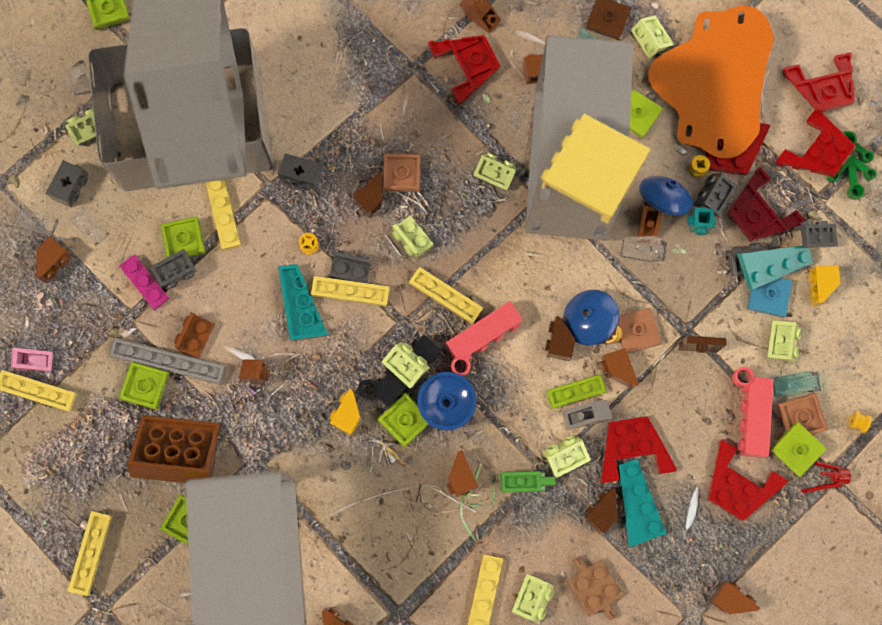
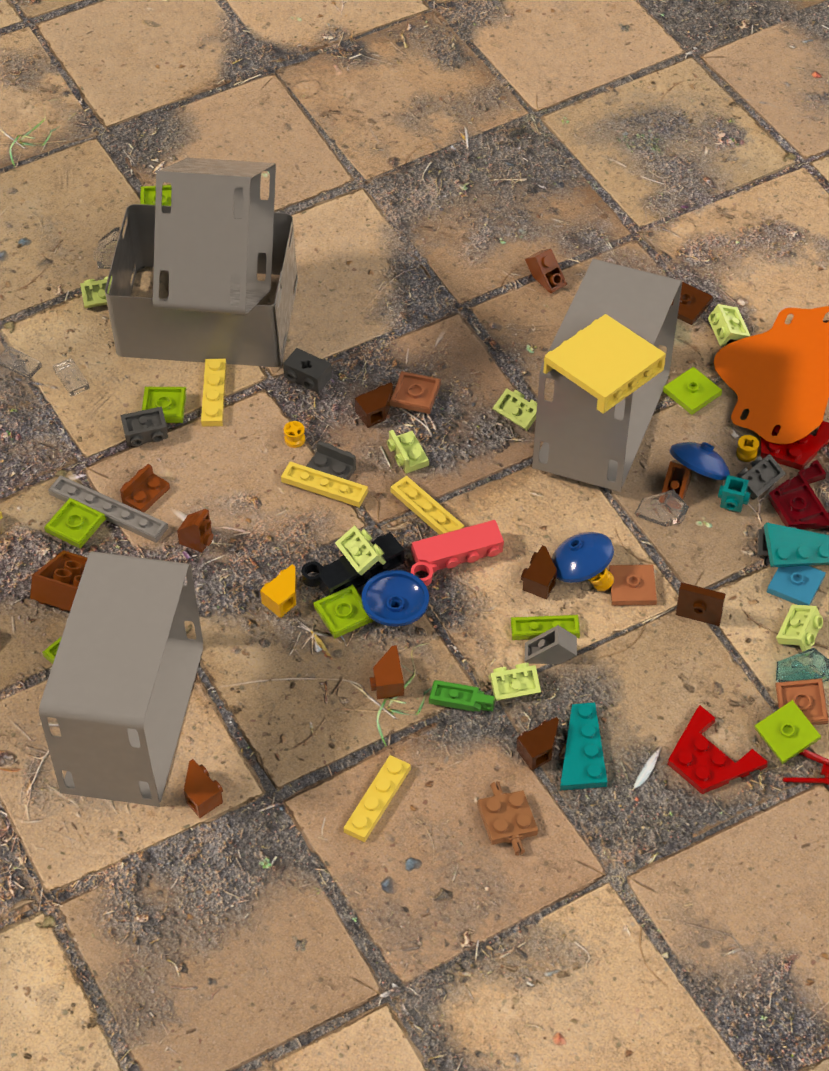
camera: 20 degrees right, 25 degrees down
dark orange slope [36,236,72,283] -> none
dark grey brick [46,160,88,207] -> none
dark pink plate [119,254,170,310] -> none
teal wing [278,264,328,342] -> none
red wing [428,35,501,105] -> none
yellowish green bracket [512,574,554,624] -> none
dark orange slope [600,348,639,389] -> none
red wing [601,416,677,484] -> none
dark orange slope [709,581,760,614] -> none
coral hinge [732,367,774,459] -> none

